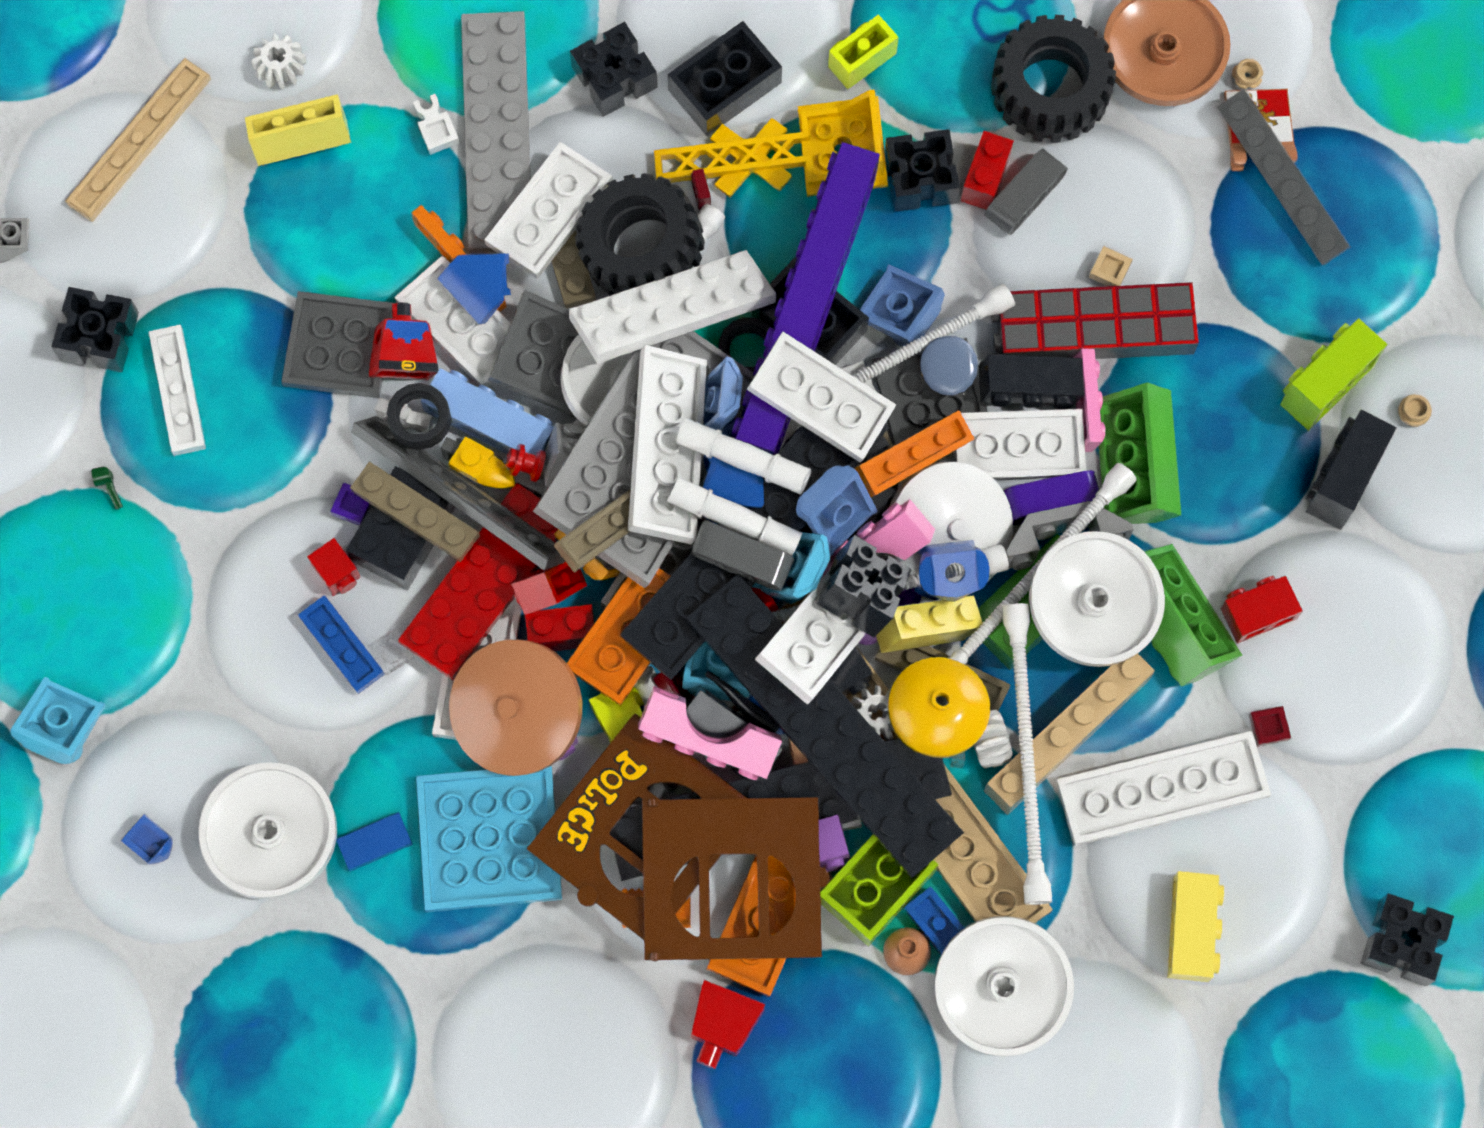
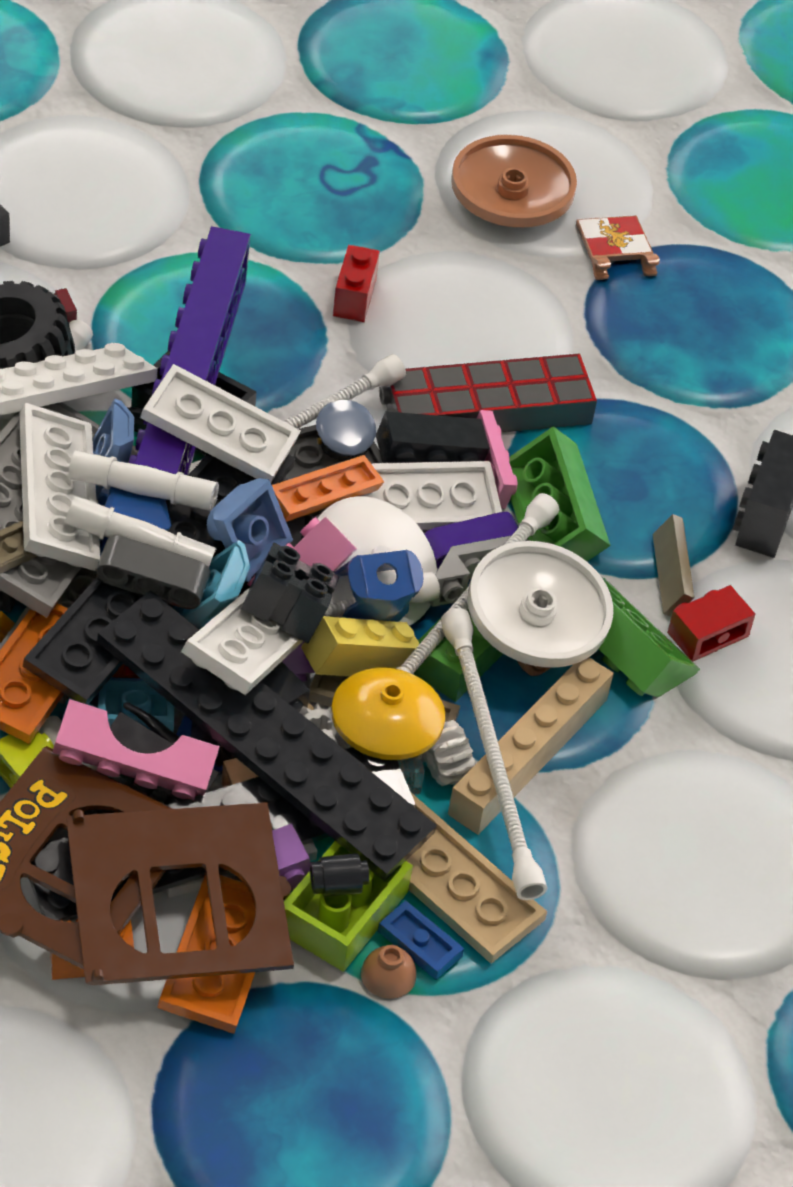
camera: 15 degrees left, 25 degrees down
yellow piece [654,90,888,198] -> none
black brick [667,21,782,136] -> none
red torso [691,980,765,1069] -> none
neon yellow brick [828,14,899,89] -> none
medium blue slope [860,265,945,347] -> none
black brick [884,129,960,212] -> none
white dish [934,916,1074,1056] -> none
dark grey beam [984,149,1068,236] -> none
black tyre [991,14,1116,143] -> none
white plate [1056,731,1271,846] -> none
tan plate [1089,246,1133,286] -> none
light yellow brick [1167,871,1224,982] -> none
dark grey plate [1217,89,1351,265] -> none
tan plate [1232,59,1263,89] -> none
dark red tile [1249,706,1291,747] -> none
lime brick [1280,318,1388,431] -> none
none -> black brick [310,853,369,897]
none -> dark tan tile [653,514,695,617]

